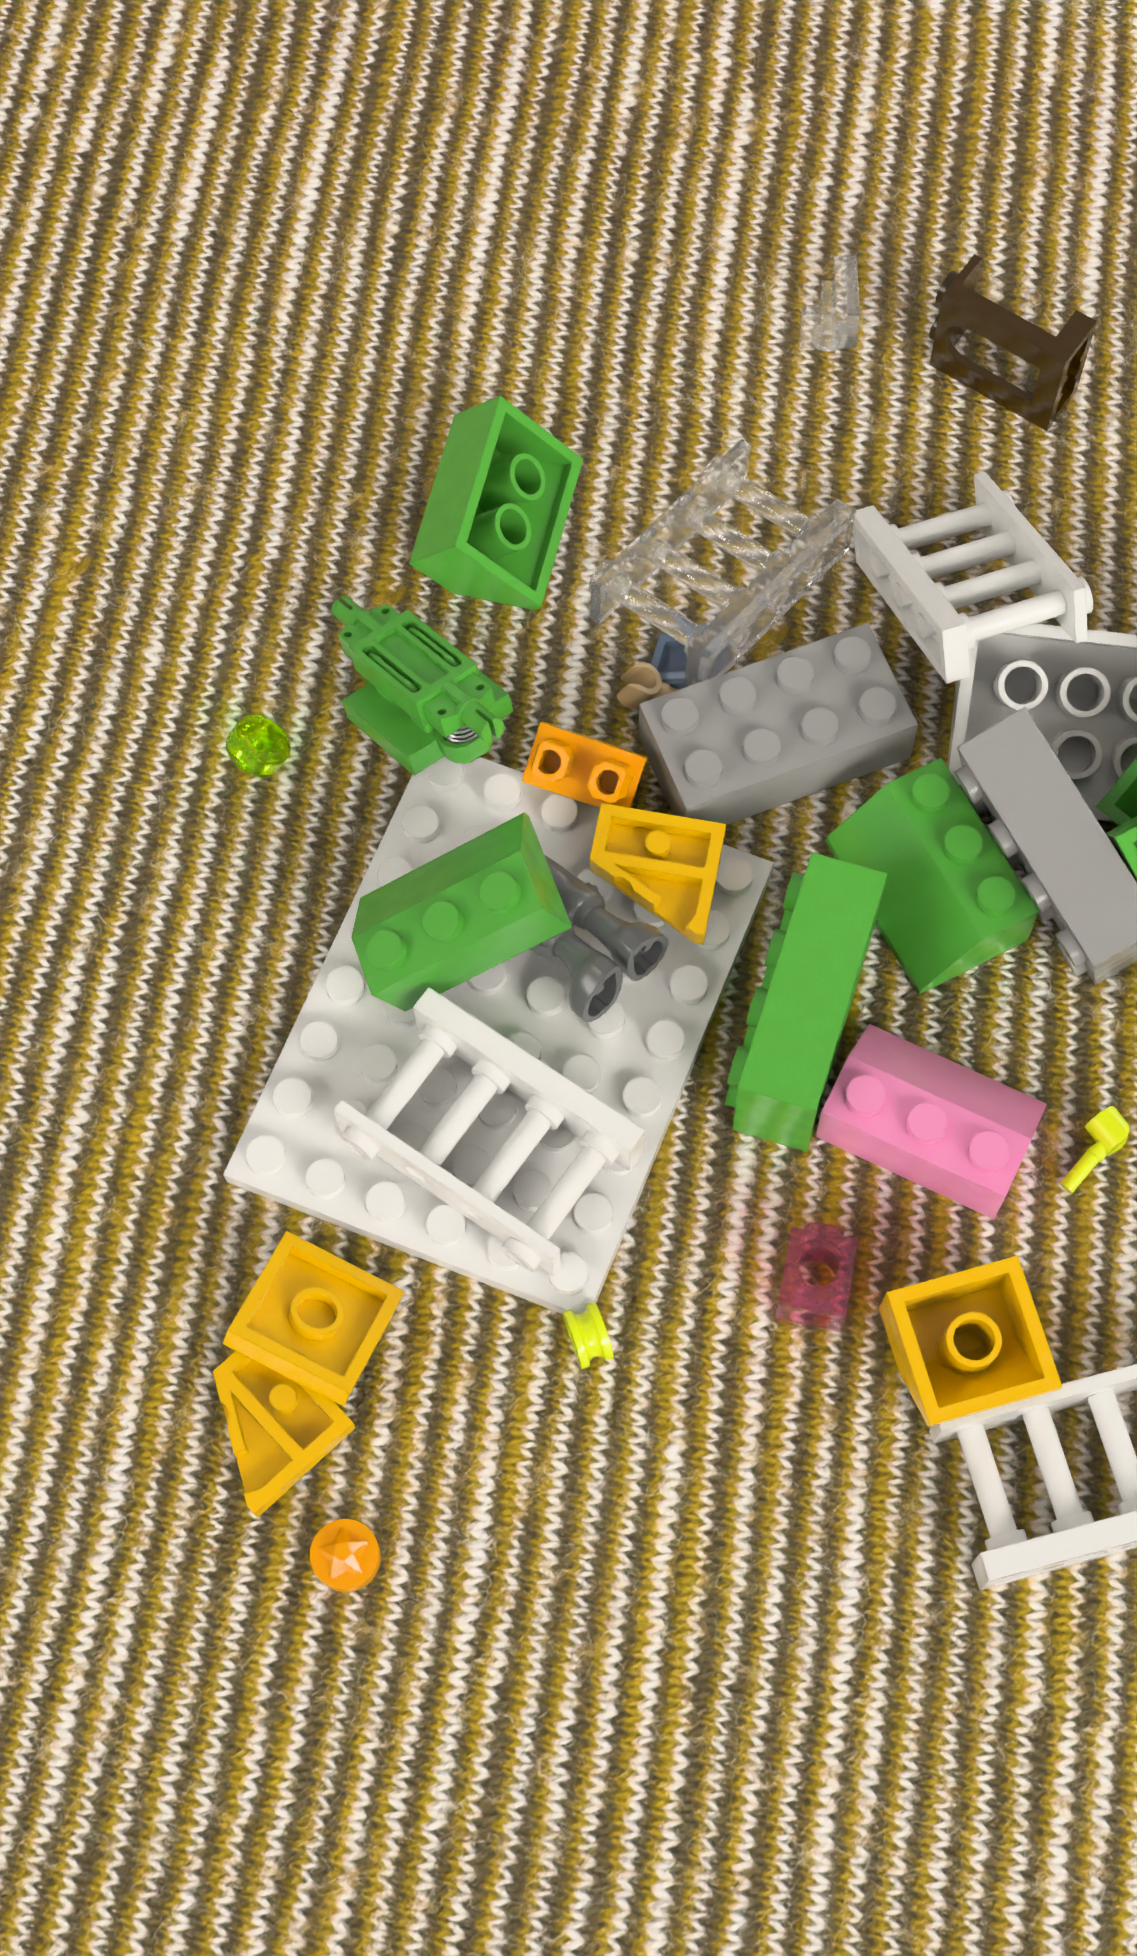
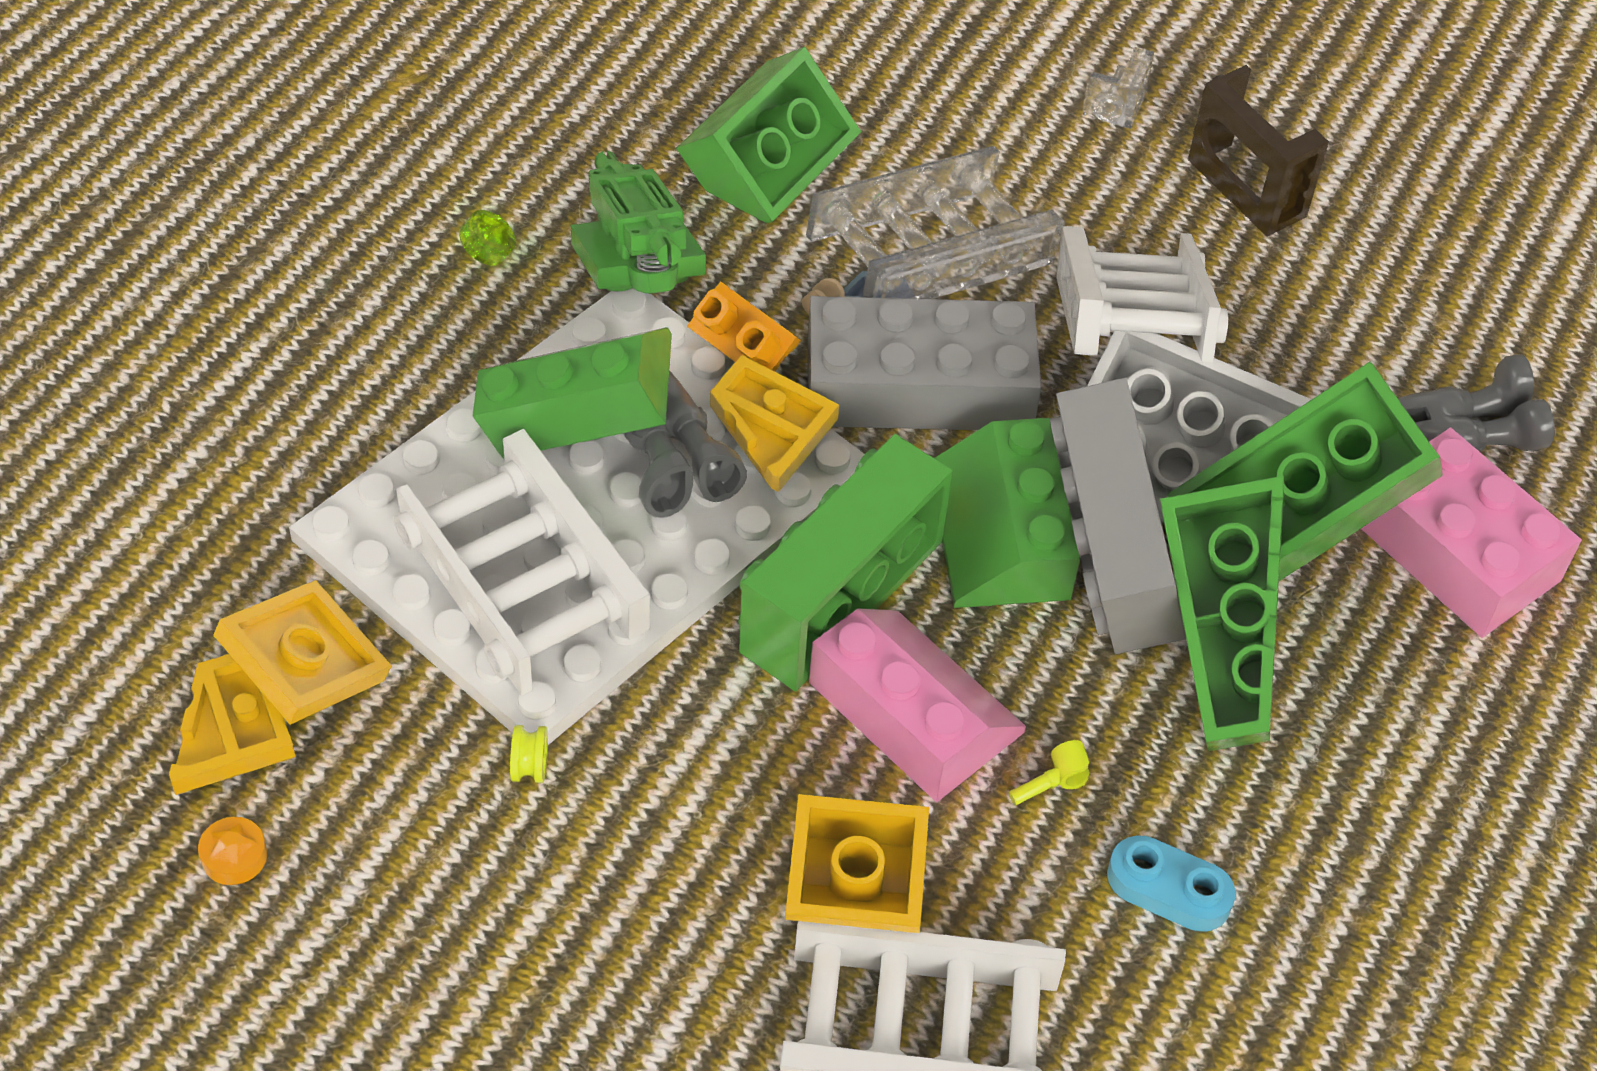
camera: 15 degrees right, 15 degrees down
clear pink brick [775,1223,858,1332] -> none

